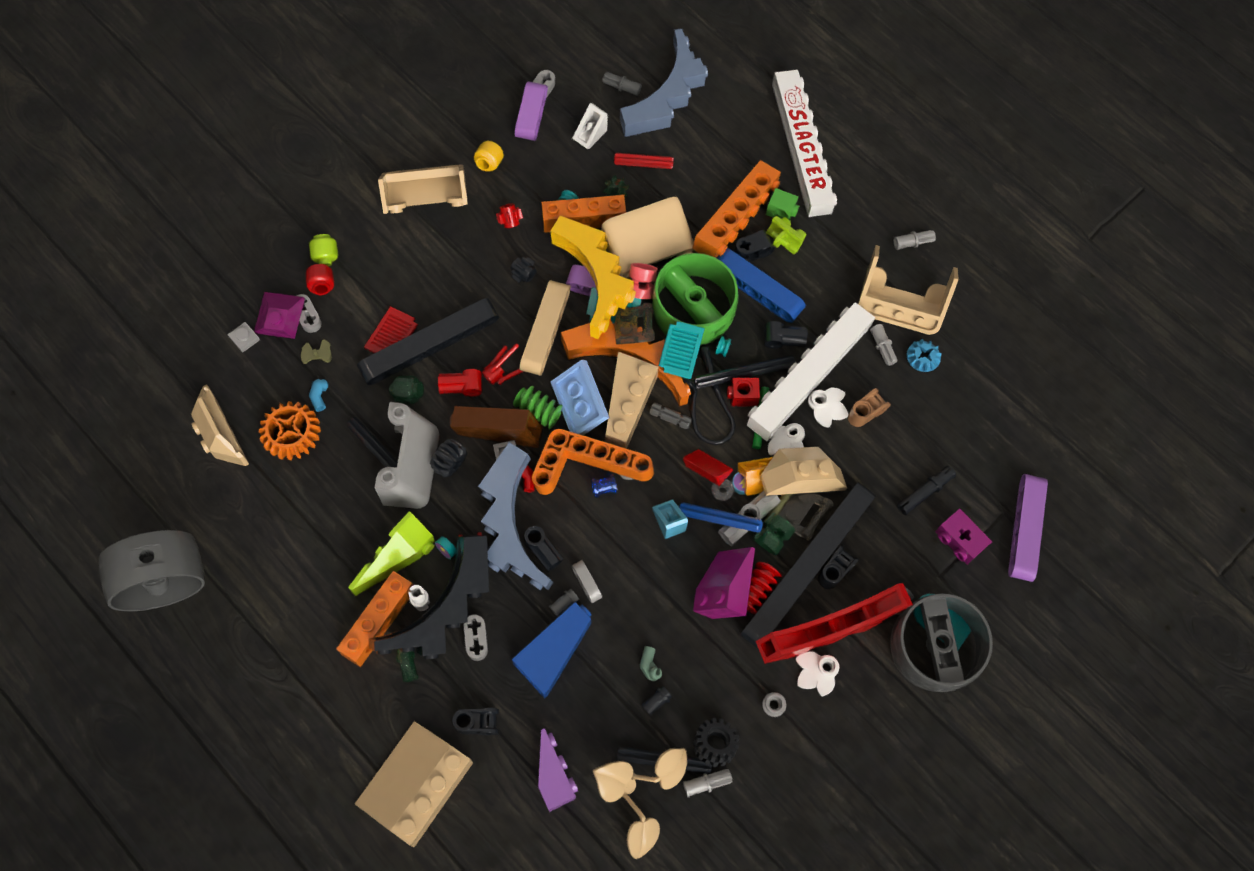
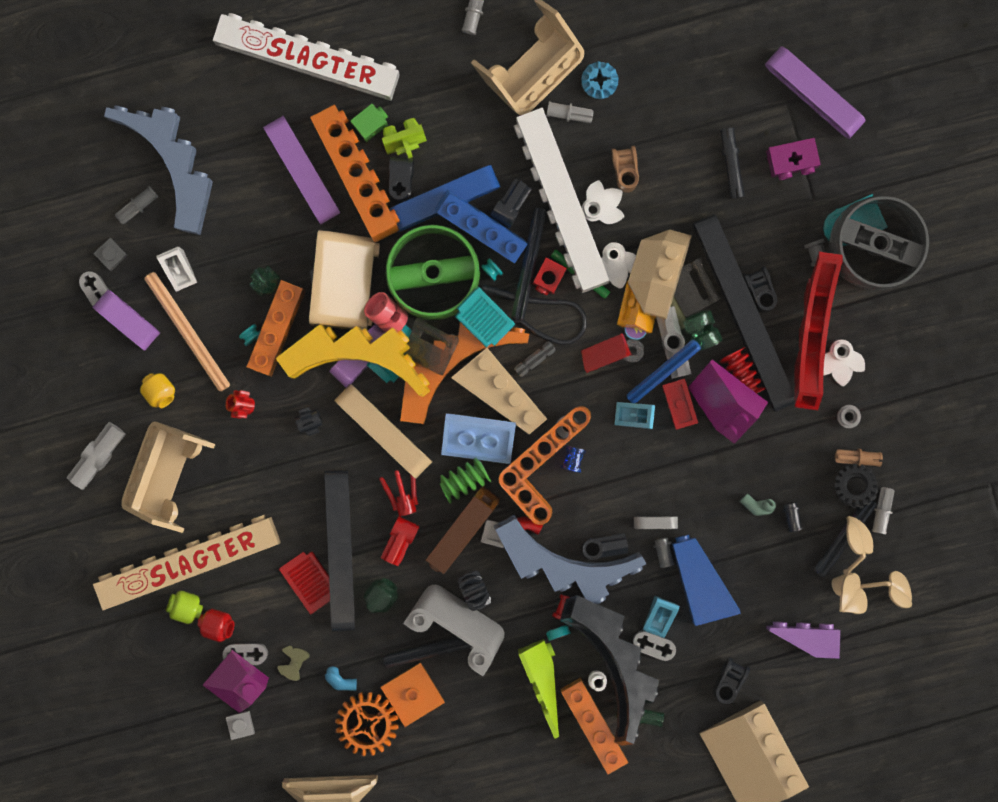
camera: 60 degrees left, 20 degrees up
red axle [614,153,674,169] -> none
none -> light grey piece [67,422,126,490]
none -> tan brick [93,515,281,610]
none -> dark grey plate [94,238,128,271]
none -> light nougat axle [145,272,230,391]
none -> medium lavender beam [263,116,340,225]
none -> orange plate [381,662,445,727]
none -> blue brick [435,189,527,263]
none -> medium azure slope [643,596,680,638]
none -> red plate [662,379,698,430]
none -> medium nougat axle [835,449,883,467]

